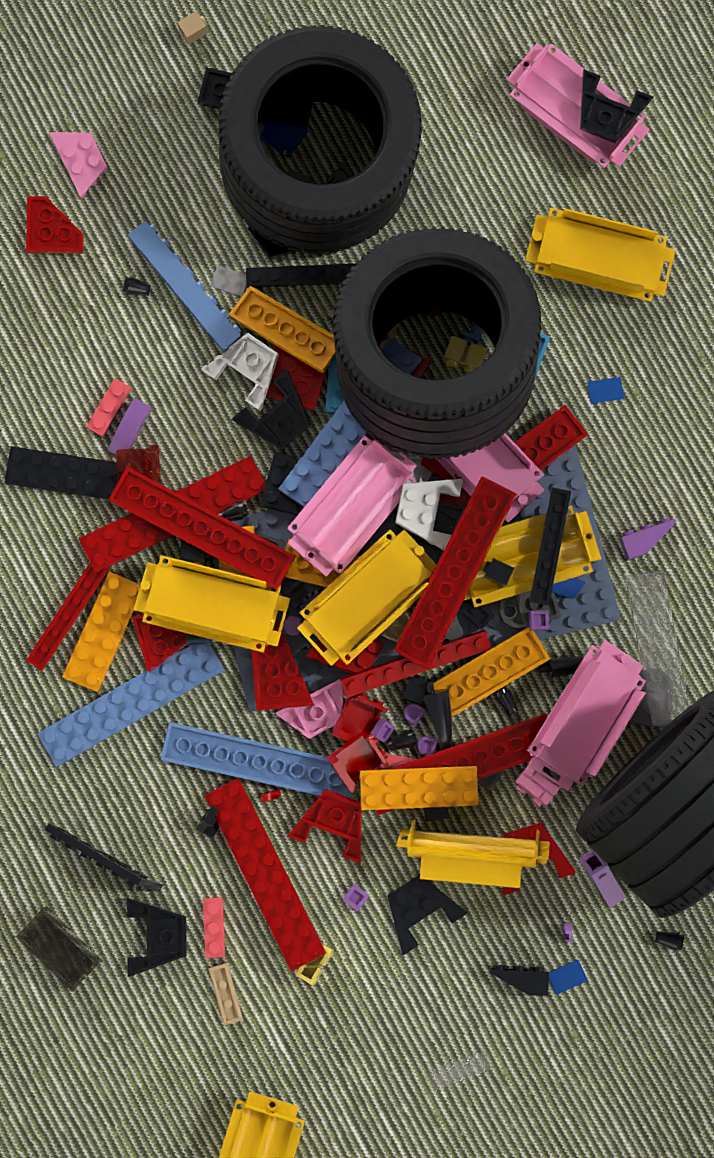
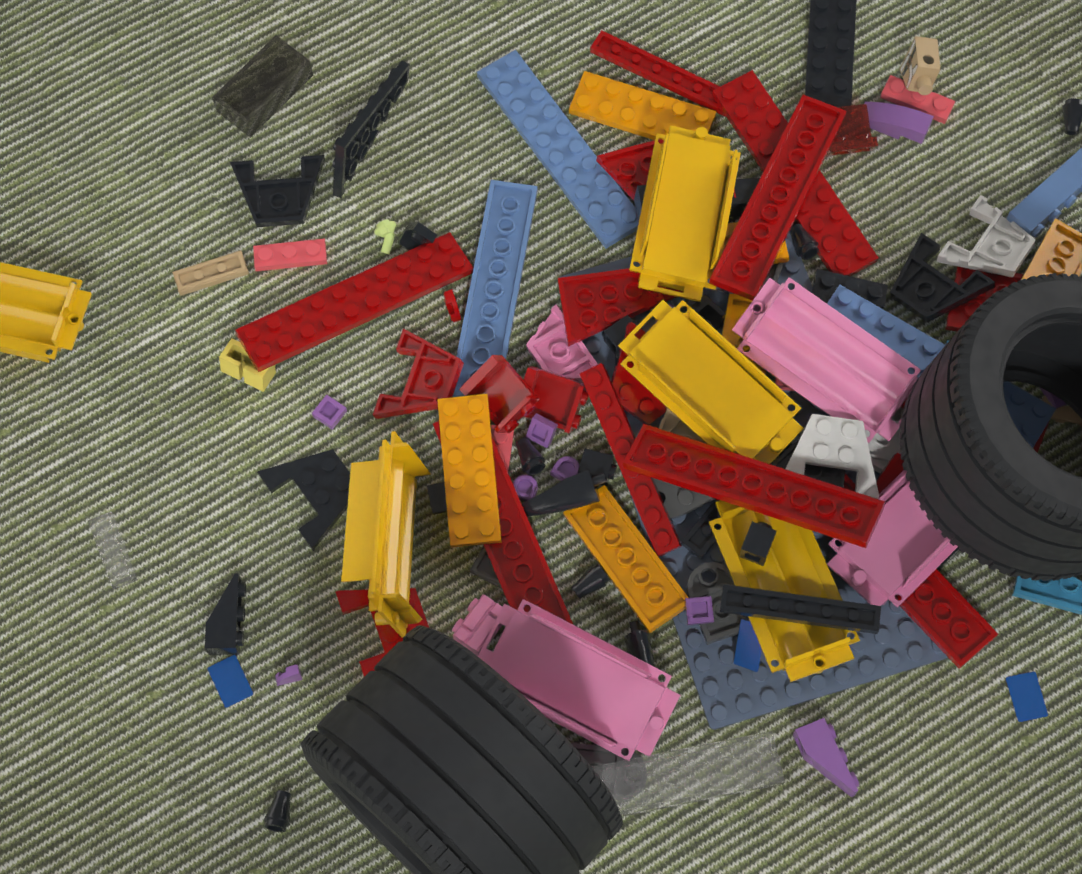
camera: 95 degrees right, 15 degrees down
none -> yellowish green plate [374,219,397,255]
none -> tan torso [900,36,940,95]

